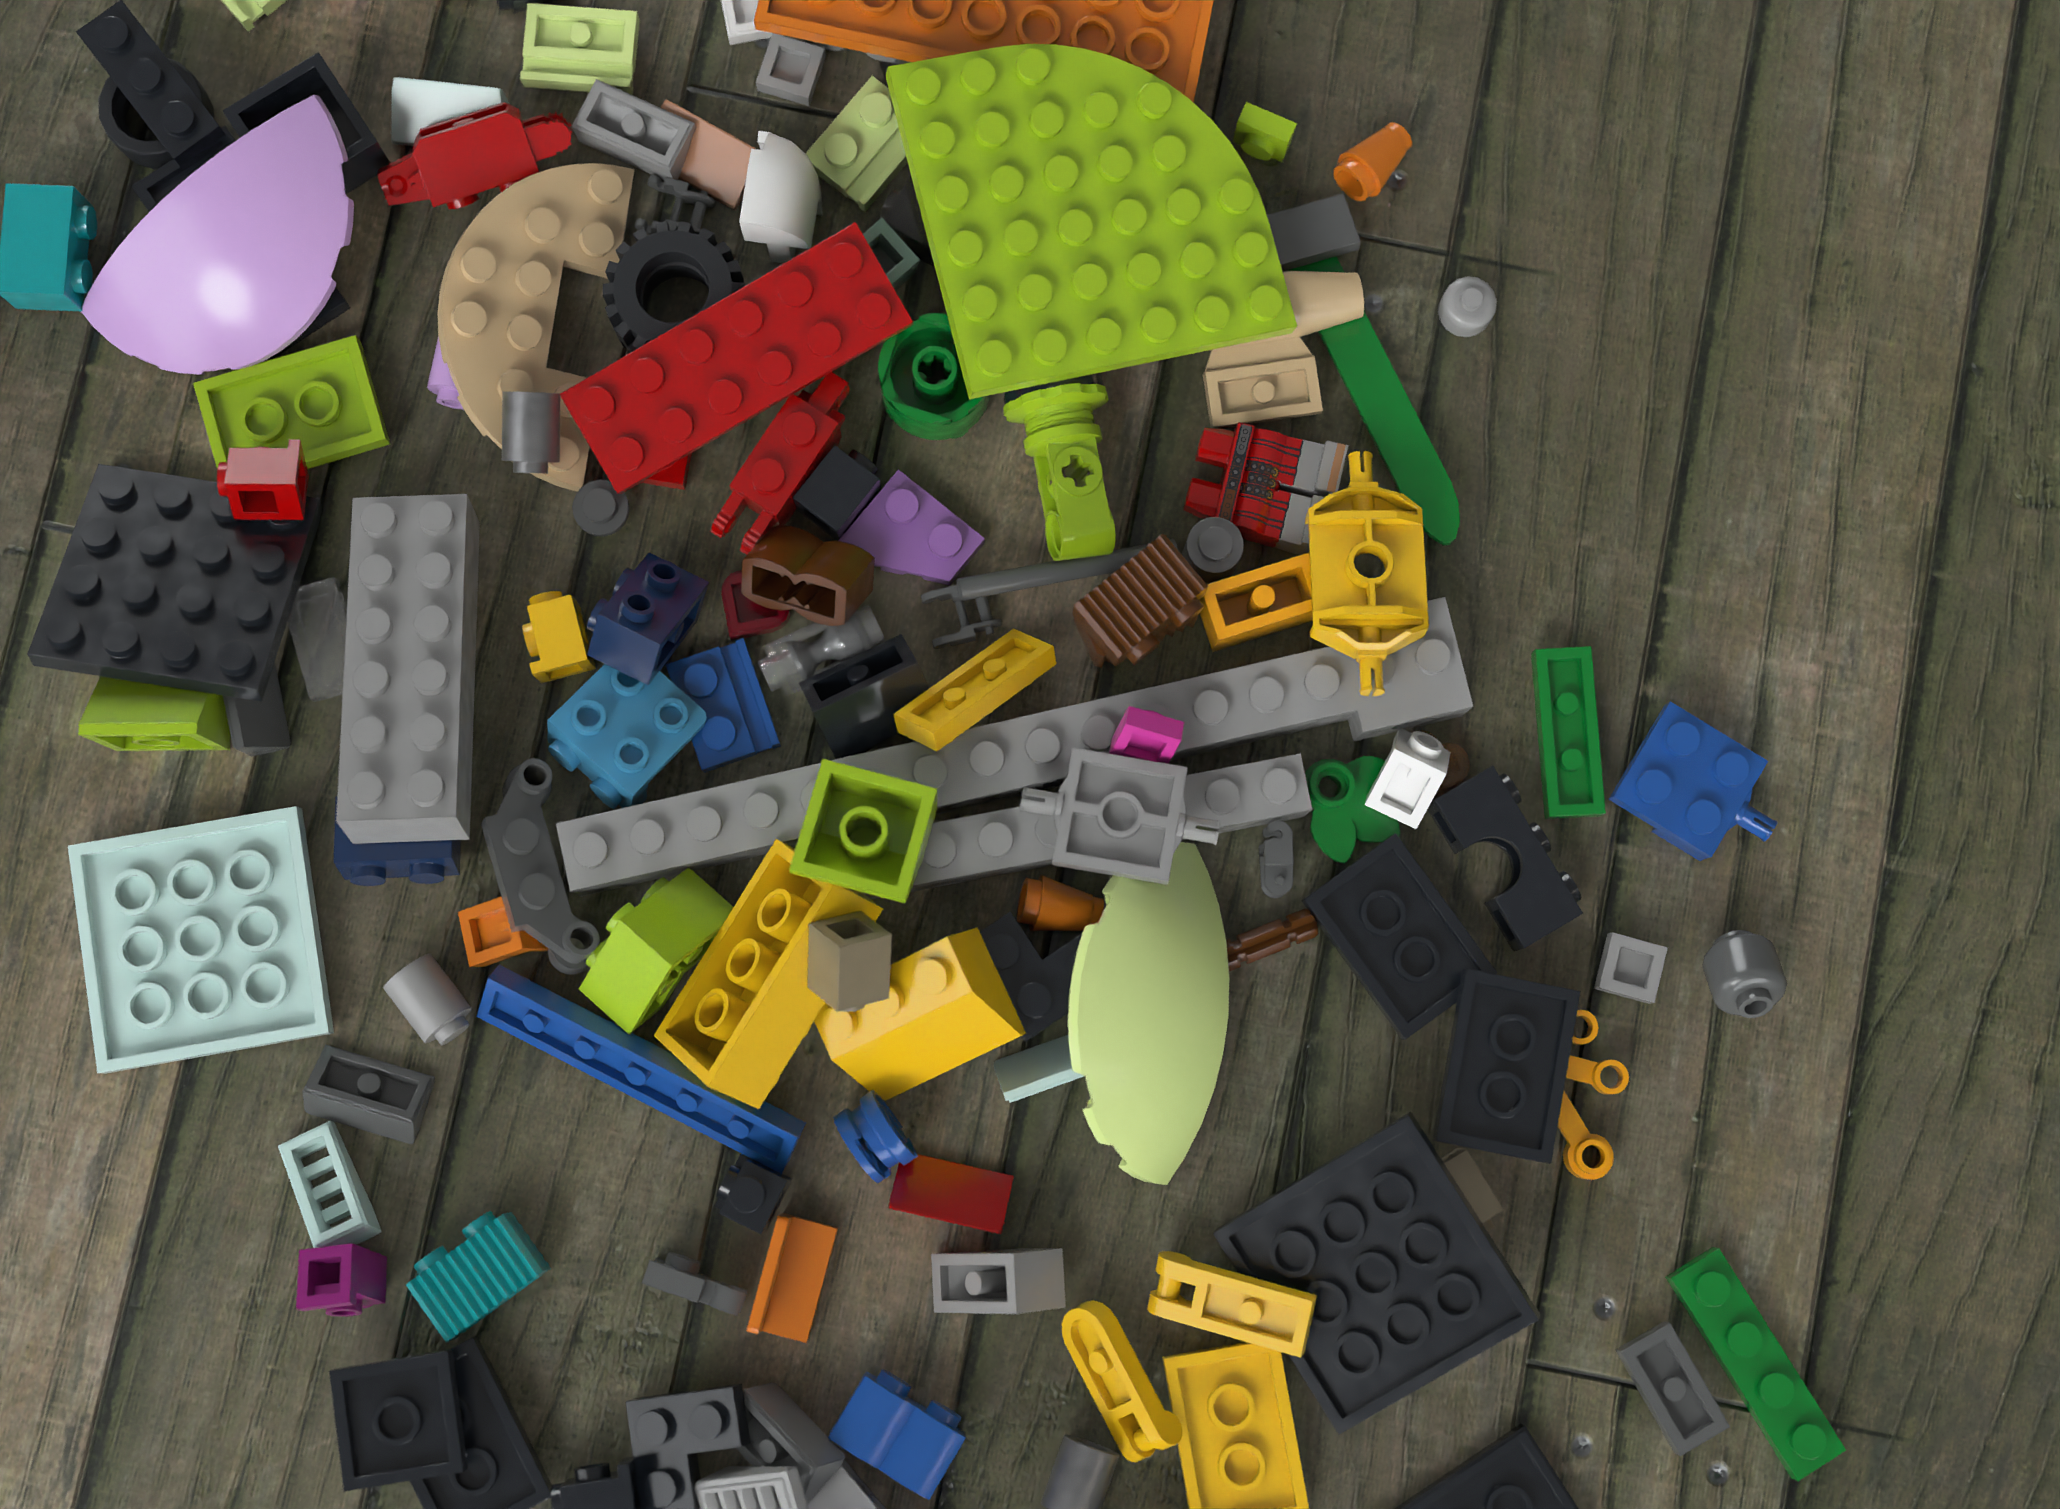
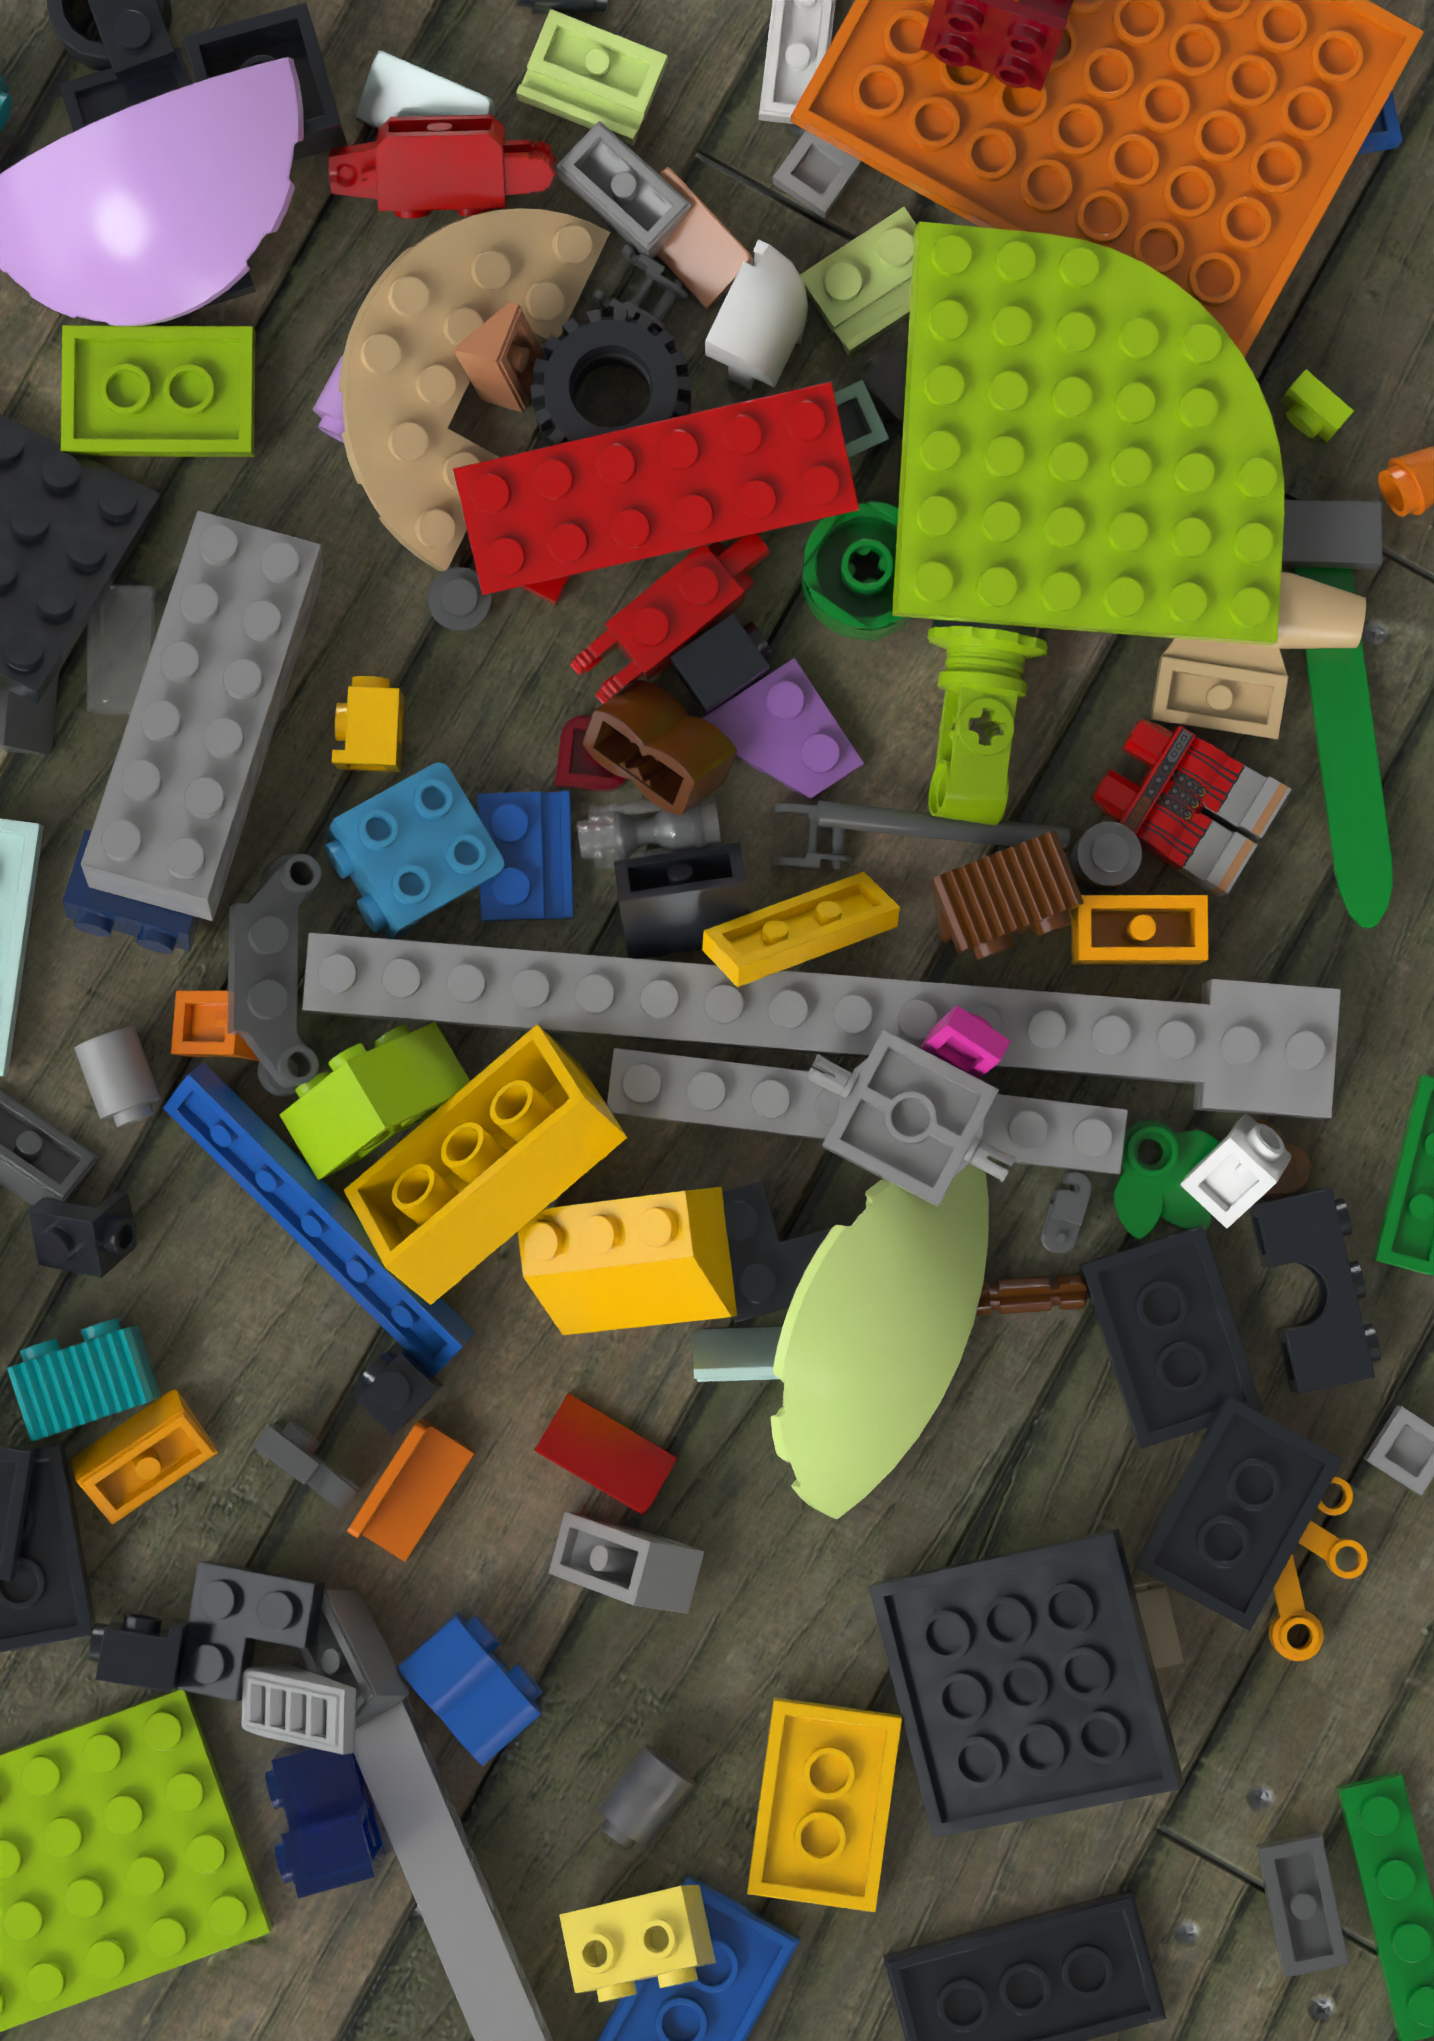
camera: 25 degrees right, 5 degrees up
red brick [217,439,309,520] -> none
flat silver brick [502,391,560,474] -> none
dark blue brick [587,553,709,685] -> none
lime slope [789,758,937,904] -> none
dark tan brick [807,911,892,1012] -> none
blue wheel [833,1090,918,1183] -> none
orange cone [1017,875,1104,931] -> none
yellow plate [1062,1300,1183,1462] -> none
yellow plate [1147,1251,1317,1358] -> none
yellow plate [1305,451,1429,696] -> none
none -> black bracket [28,1192,137,1278]
none -> light orange slope [71,1389,218,1525]
none -> nougat slope [455,302,544,413]

